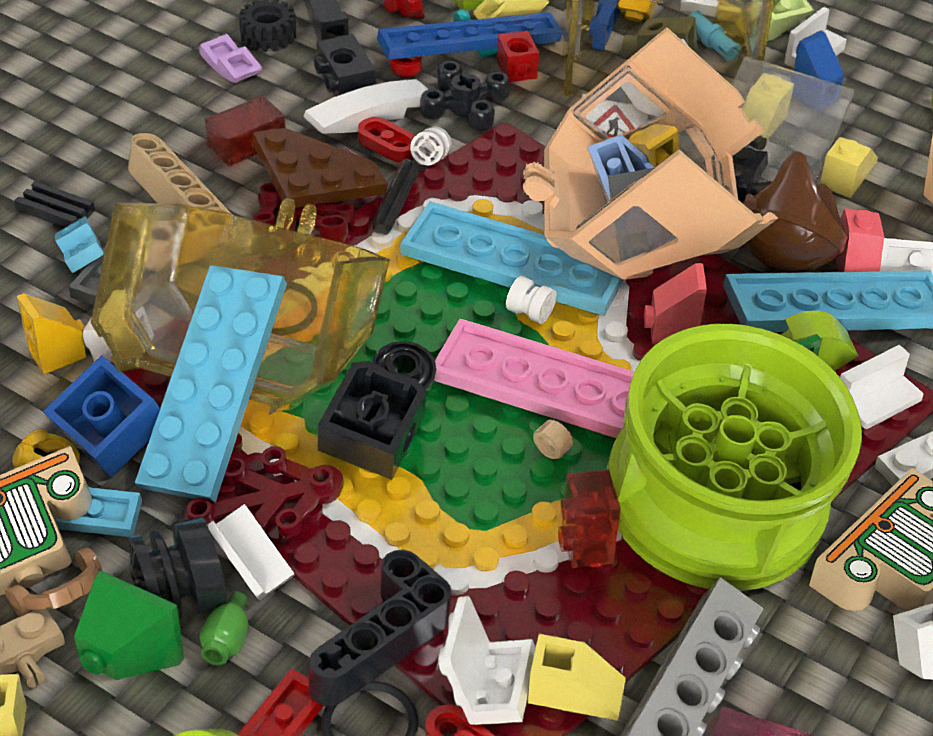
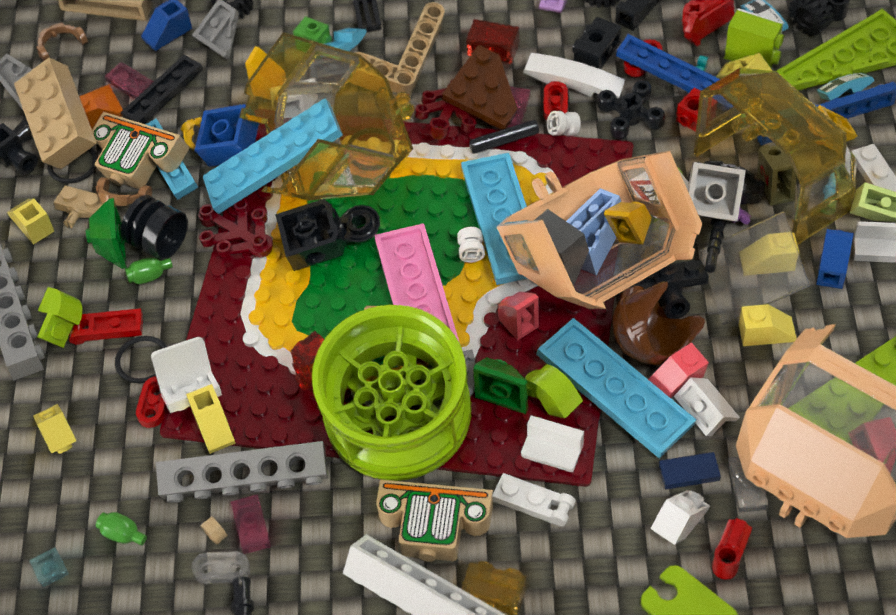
camera: 60 degrees right, 10 degrees up
white panel [208,504,295,600] -> none
black beam [309,549,452,706] -> none
none -> bright green brick [293,17,332,56]

